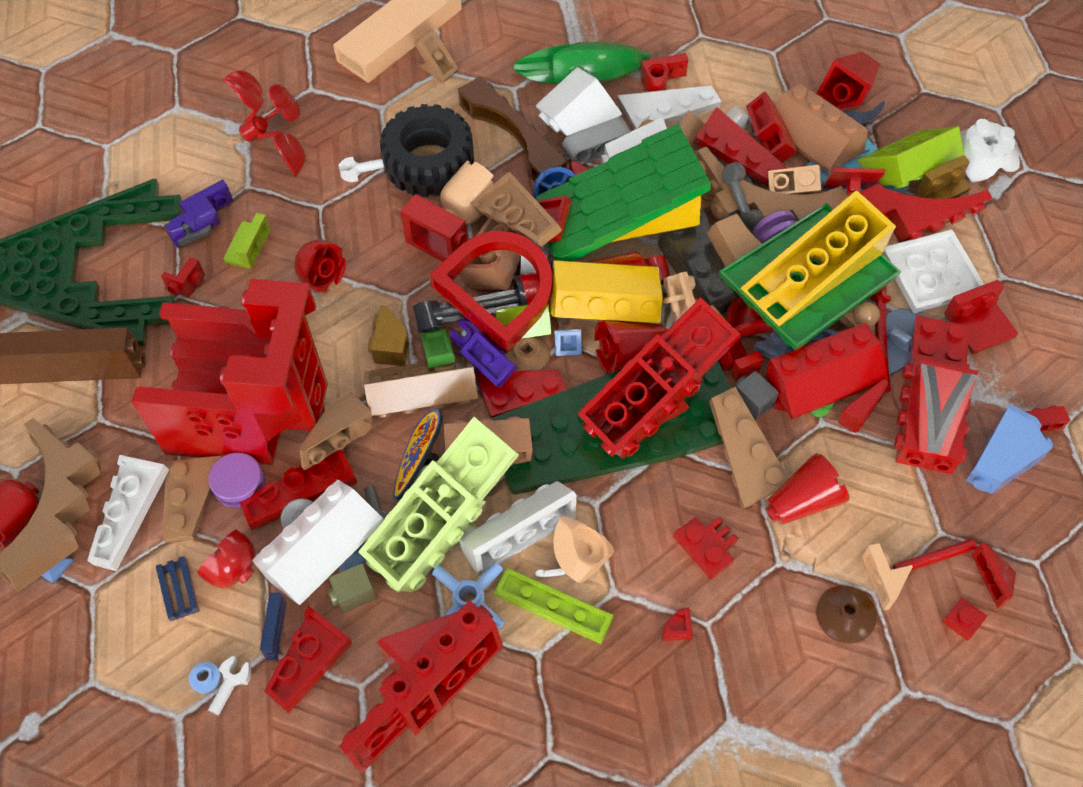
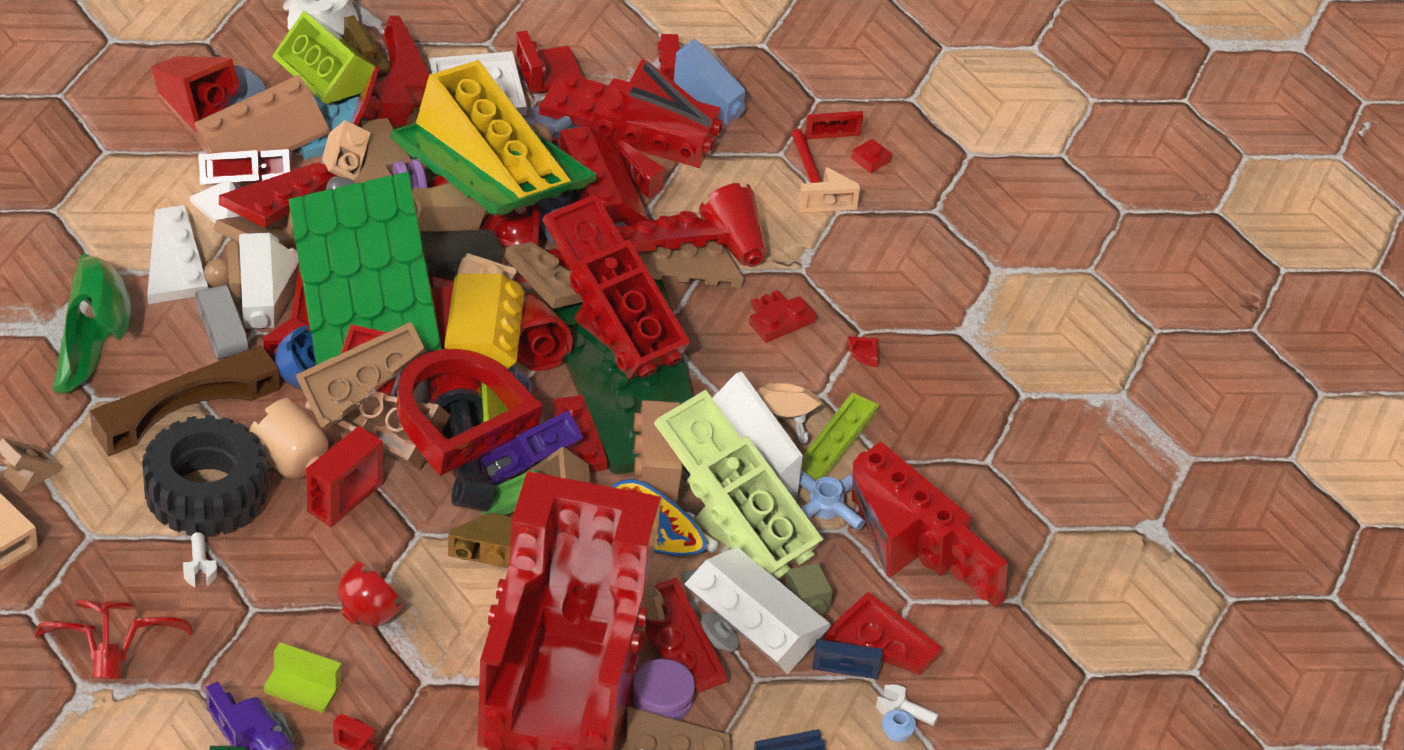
camera: 90 degrees left, 15 degrees down
red cylinder [197,529,256,589] -> none
white slope [536,67,622,136] -> none
red plate [640,53,689,92] -> none
reddish brown dish [816,585,877,644] -> none
none -> red wing [616,211,729,252]

